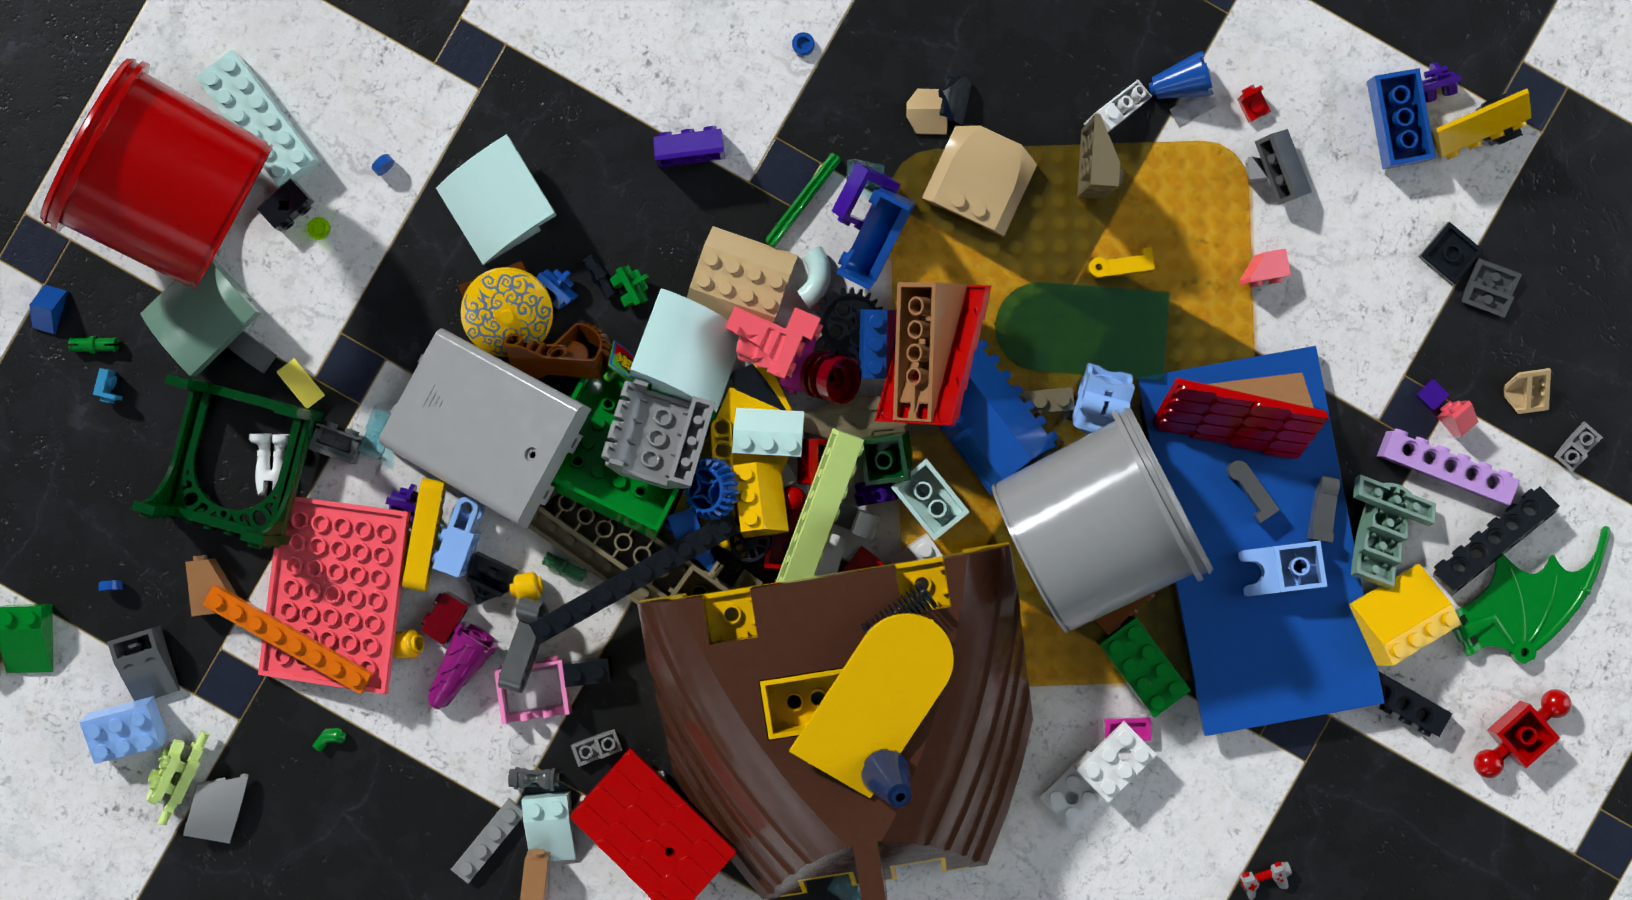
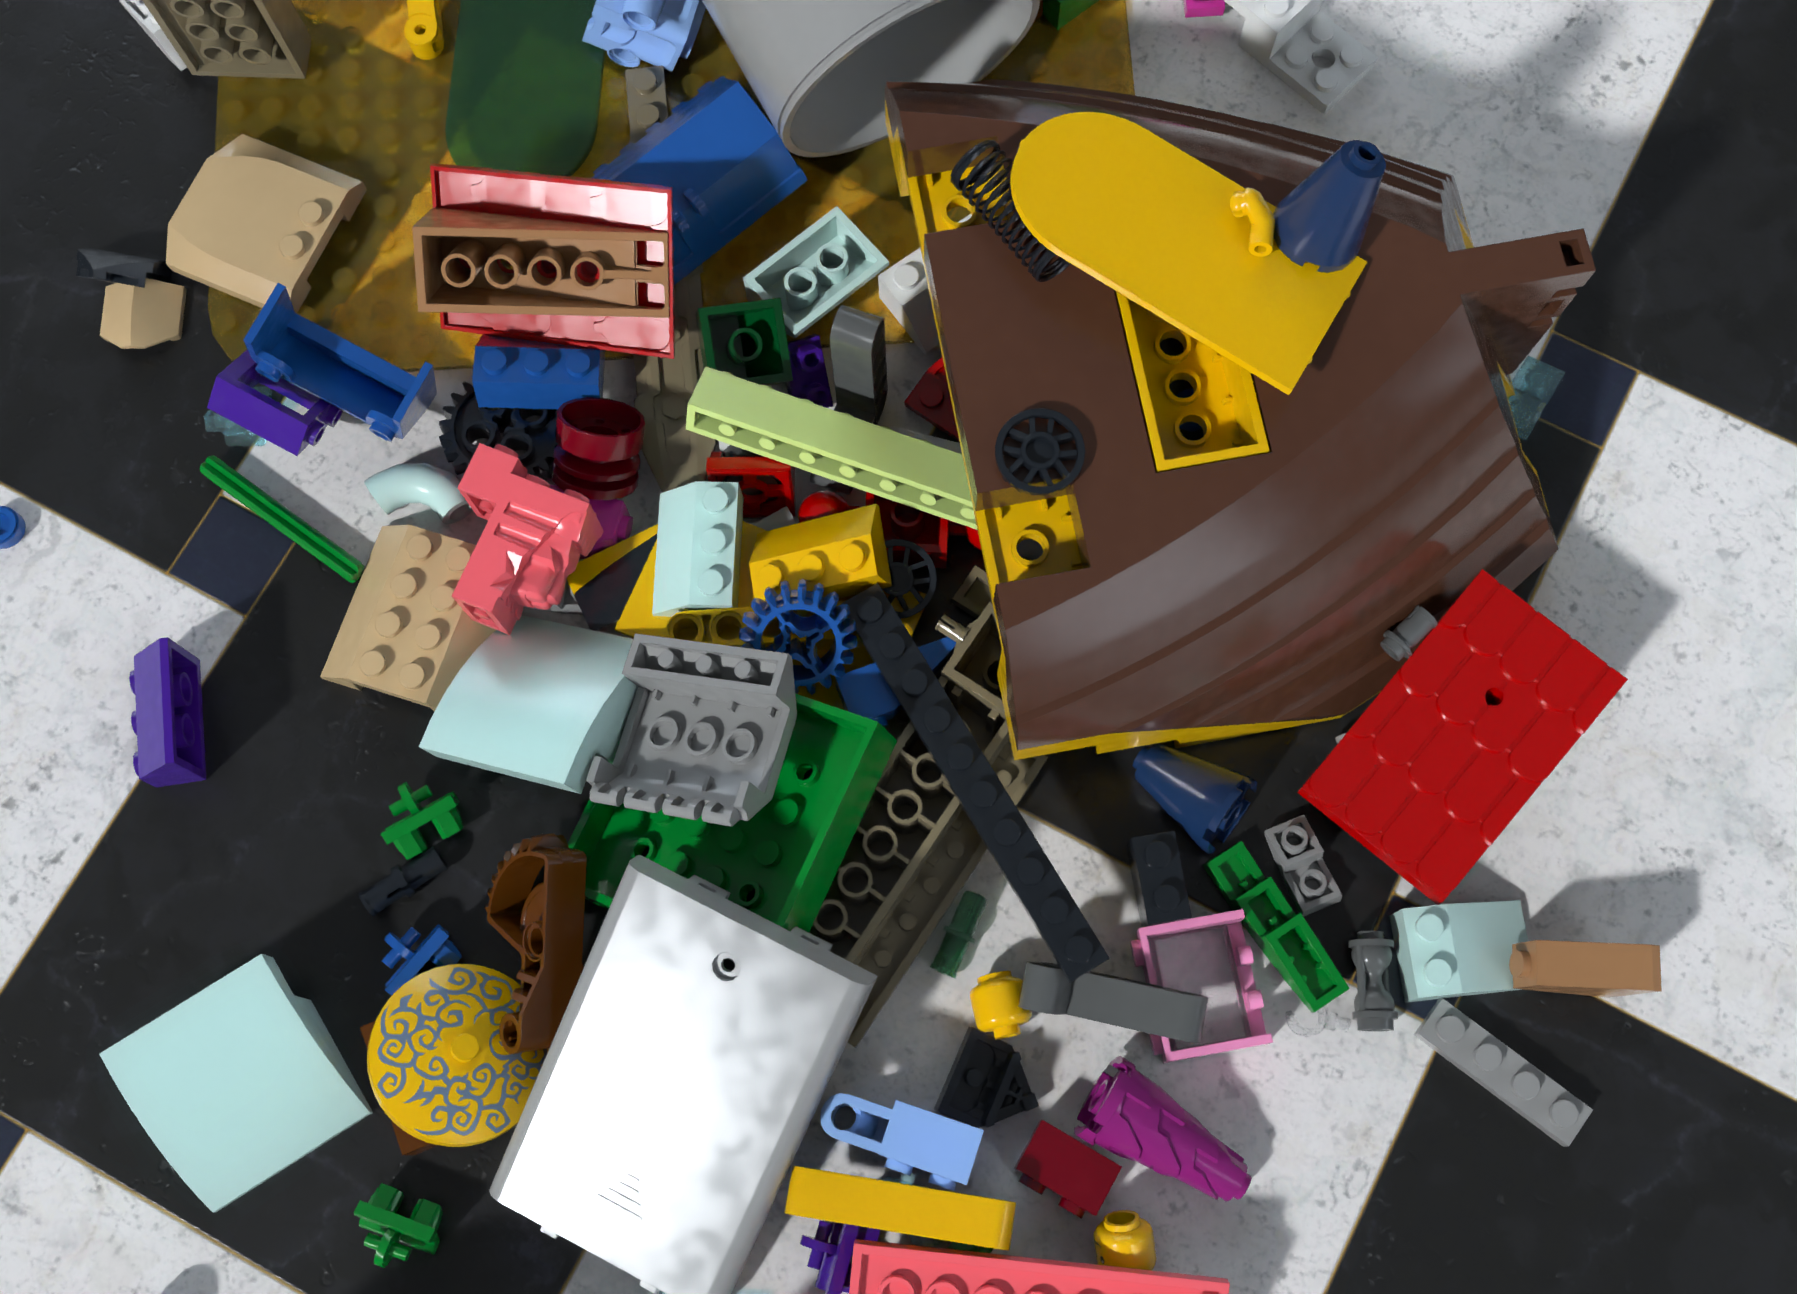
camera: 90 degrees left, 15 degrees down
shield [604,340,652,385] -> none
none -> green hips [354,1183,443,1268]
none -> black wheel [995,408,1085,496]
none -> dark blue cone [1133,743,1257,854]
none -> green slope [1202,841,1350,1013]
none -> yellow arm [1230,188,1275,257]
none -> dark grey pin [1380,605,1438,661]

